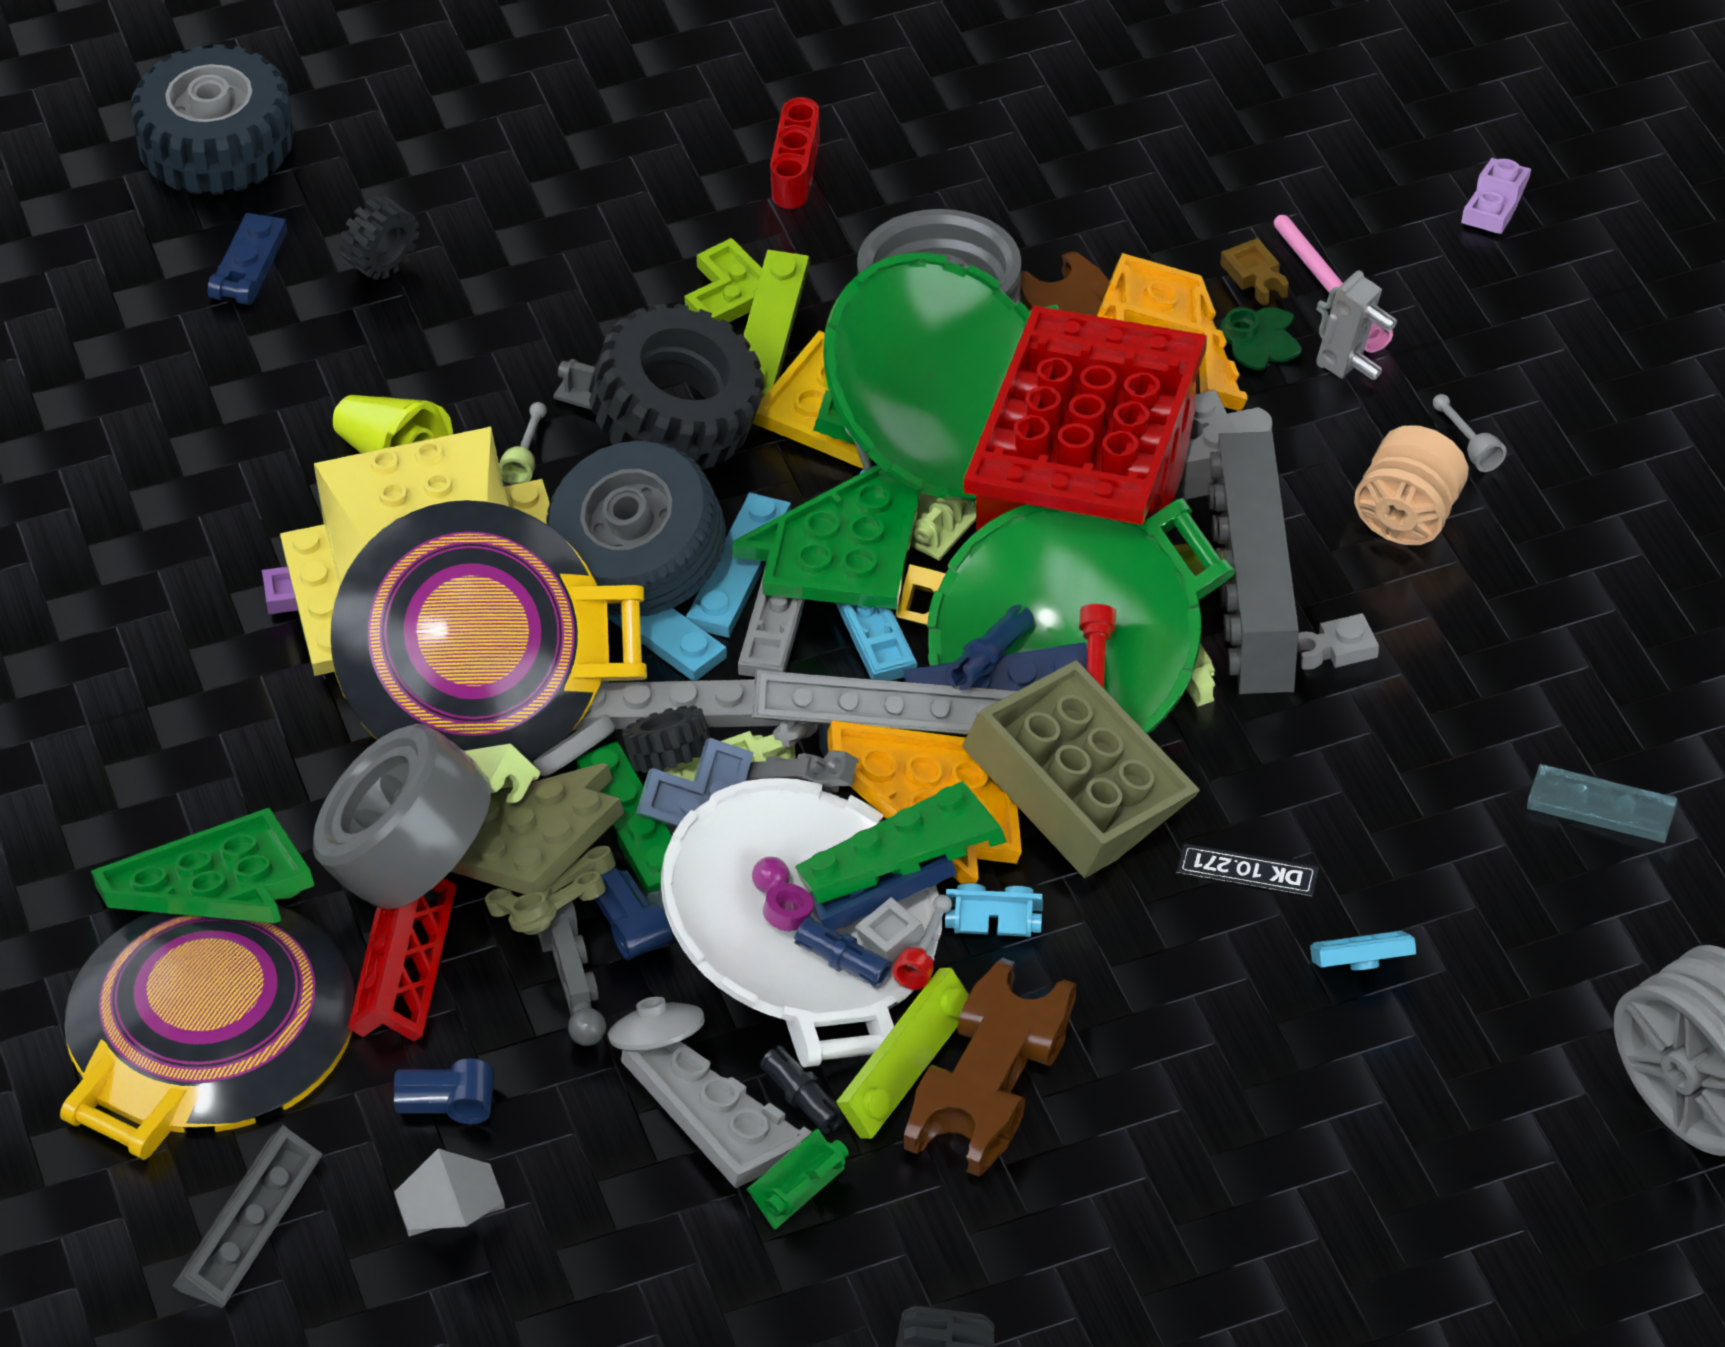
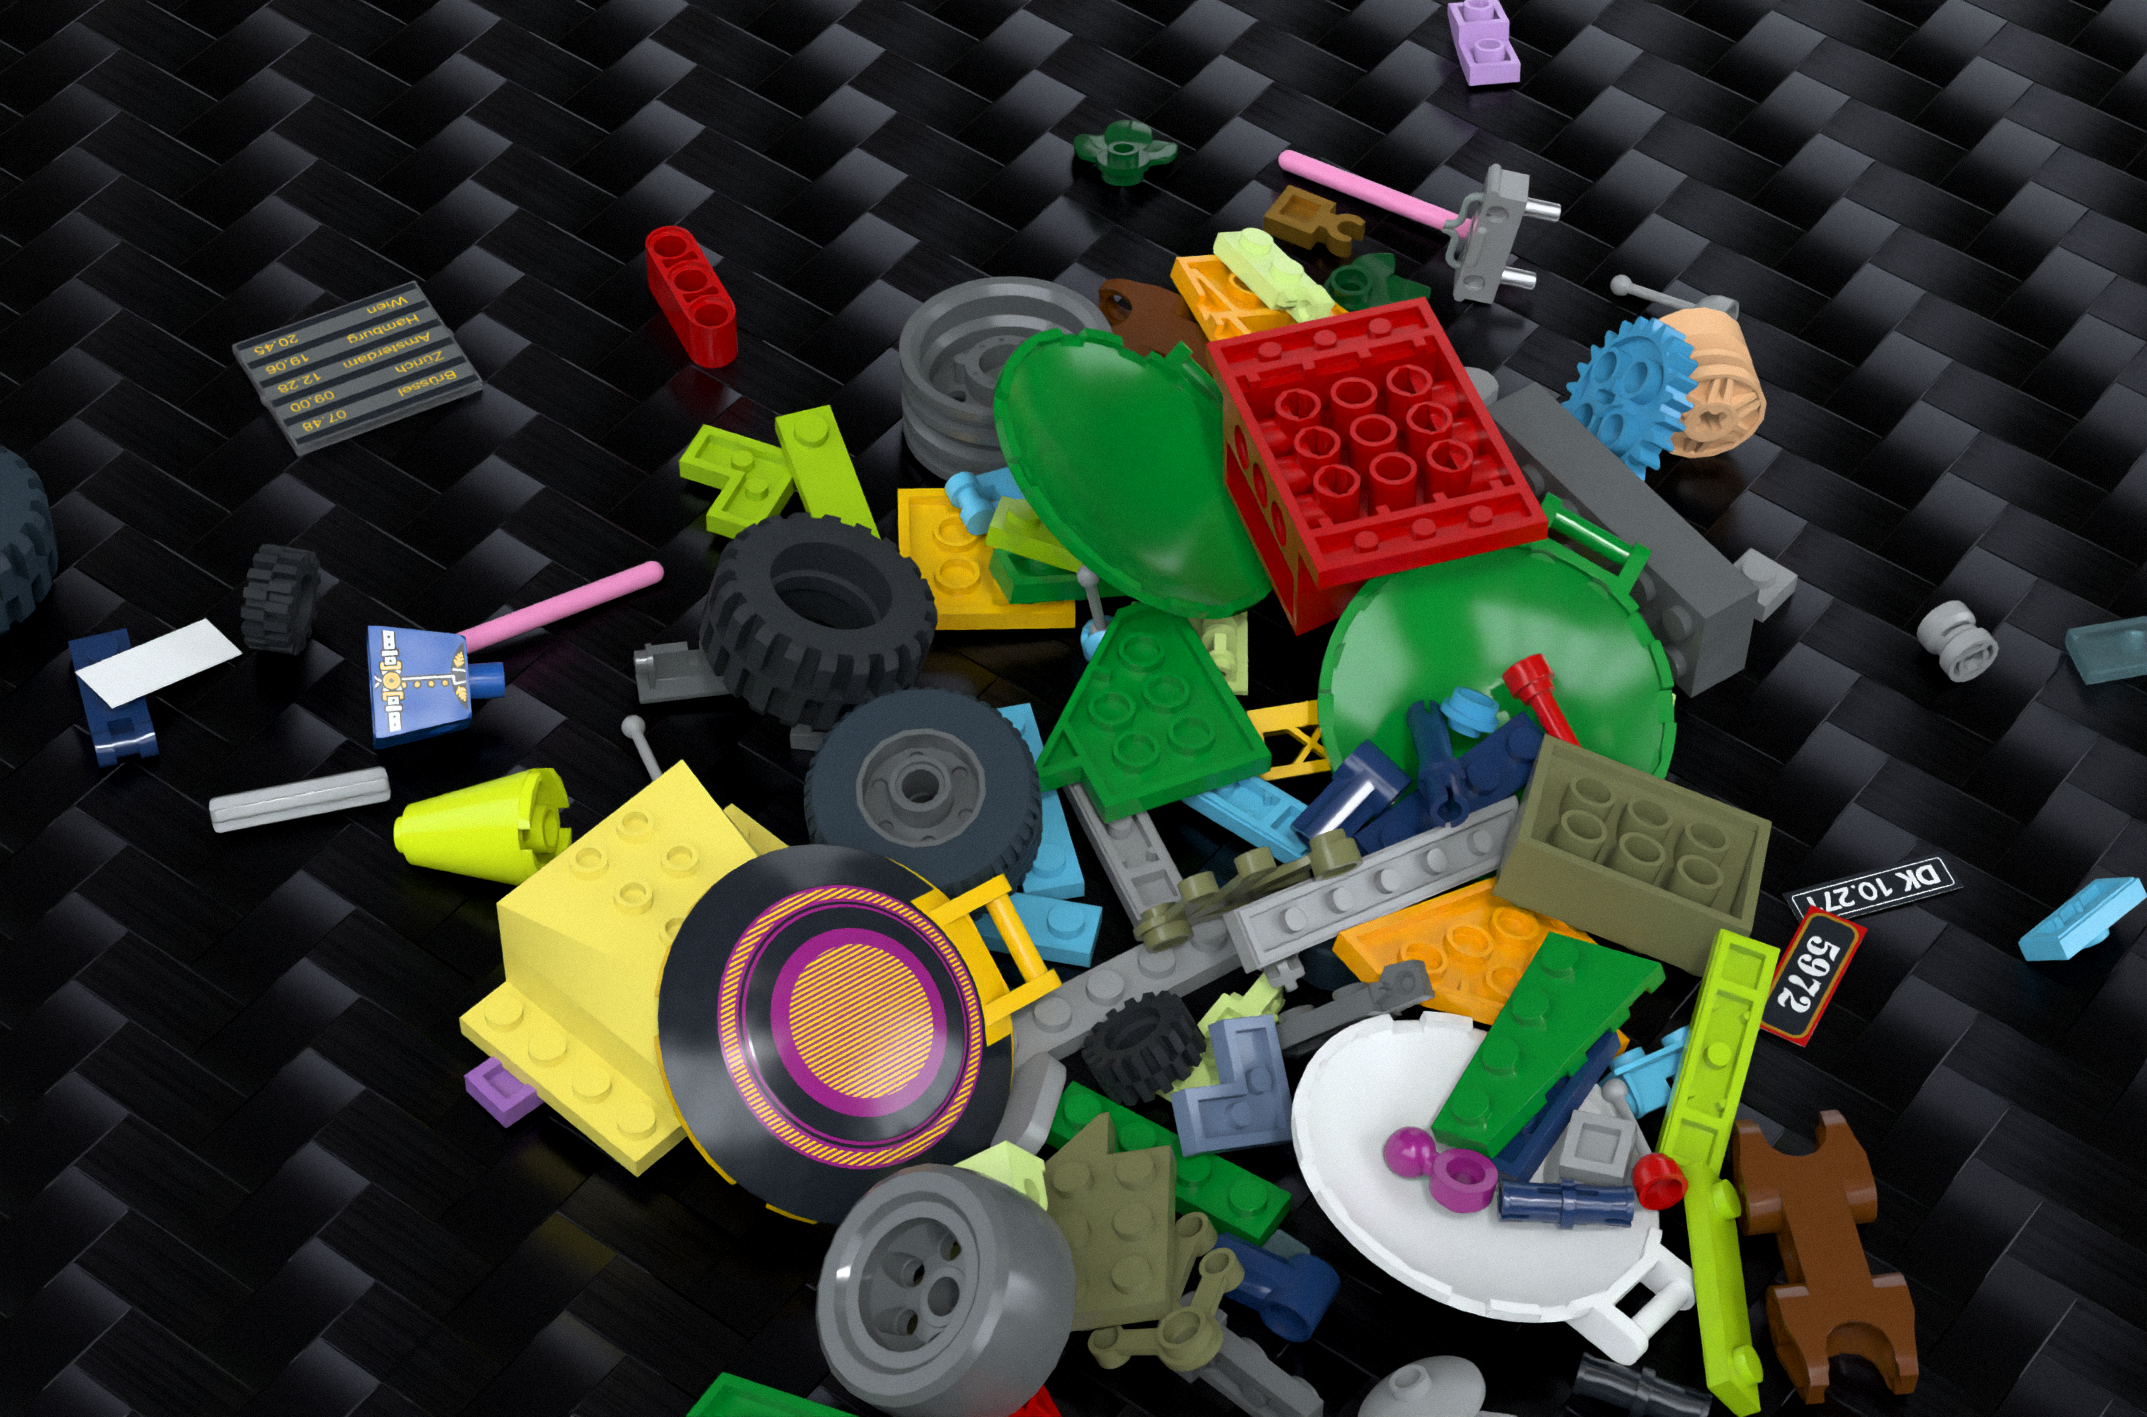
camera: 35 degrees left, 0 degrees up
none -> white sticker [75,618,243,708]
none -> light grey axle [209,766,391,833]
none -> piece [232,281,484,457]
none -> torso [366,626,505,749]
none -> bright pink piece [456,561,664,654]
none -> dark green plate [1073,120,1178,186]
none -> olive plant [1133,828,1363,953]
none -> yellowish green hinge [1213,228,1335,323]
none -> dark blue piece [1290,739,1413,852]
none -> dark azure plate [1440,687,1499,738]
none -> dark azure gear [1561,316,1698,481]
none -> lime plate [1655,928,1780,1177]
none -> sticker [1759,905,1868,1047]
none -> light grey wheel [1916,600,1999,682]

